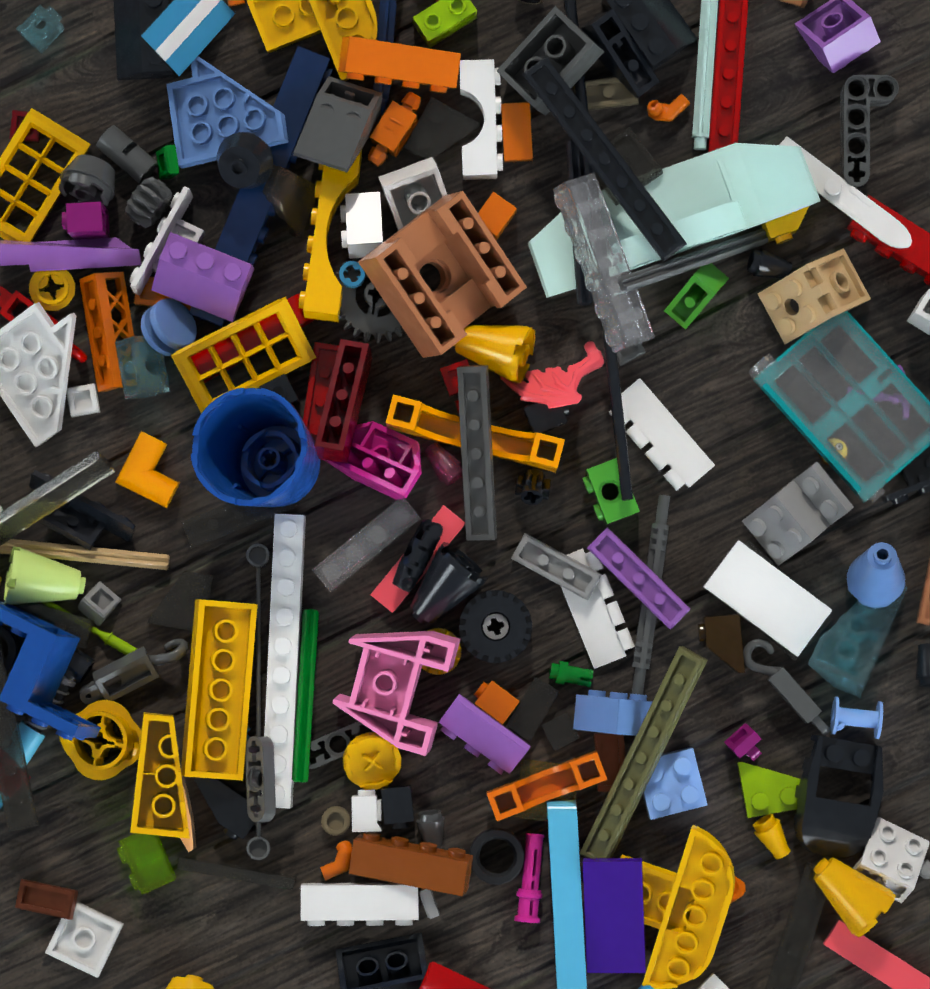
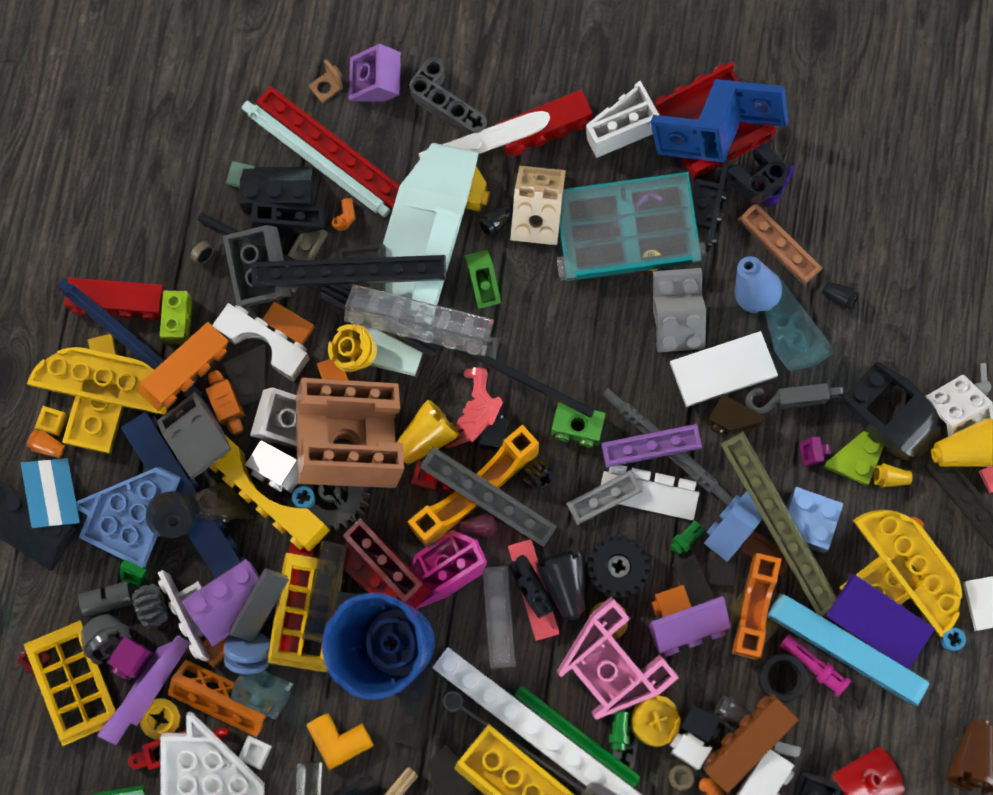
camera: 55 degrees left, 10 degrees down
white windscreen [609,378,715,491] -> none
dark grey axle [618,229,769,293] -> none
light blue piece [830,696,883,739] -> none
none -> dark grey tile [229,568,289,642]
none -> clear smoke tile [302,540,347,644]
none -> yellow cone [328,324,377,372]
none -> green animal [609,711,630,751]

